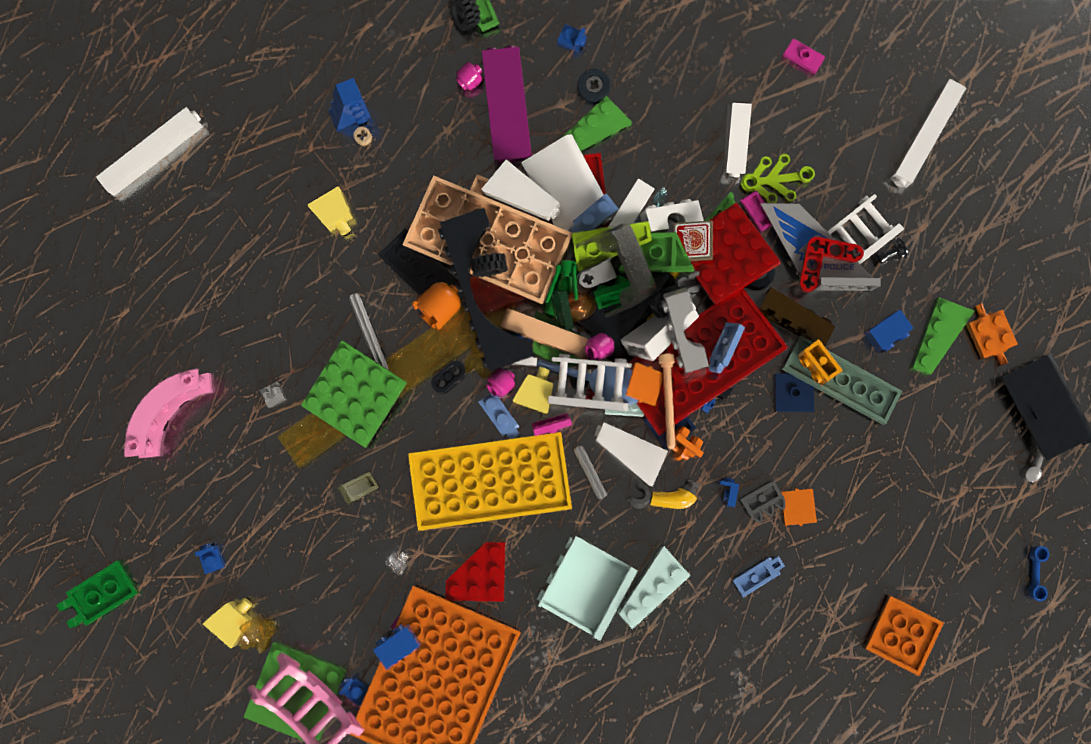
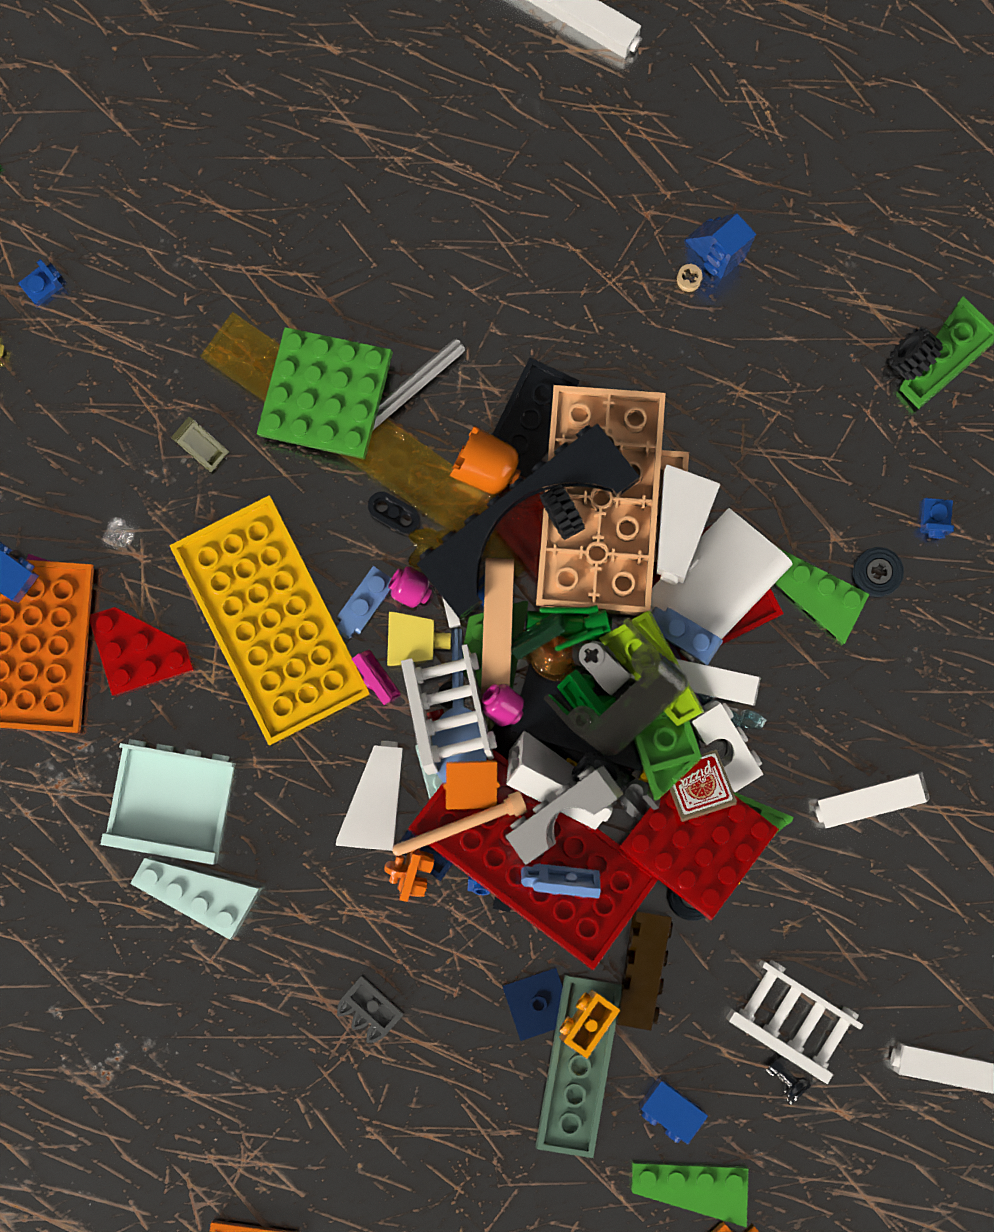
camera: 70 degrees right, 0 degrees up
bright pink fence [124,369,213,458] -> none
light grey tile [259,382,286,408] -> none
light yellow torso [308,186,353,236] -> none
dark pink head [455,62,483,91] -> none
magenta brick [482,45,532,165] -> none
light grey axle [574,445,607,499] -> none
yellow piece [627,479,699,509] -> none
blue bracket [717,477,739,507] -> none
medium blue hinge [732,556,785,597] -> none
dark pink plate [740,190,772,233] -> none
lime plant [741,154,815,203] -> none
light grey piece [760,203,881,291] -> none
orange piece [781,488,817,526] -> none
red beam [799,237,864,293] -> none

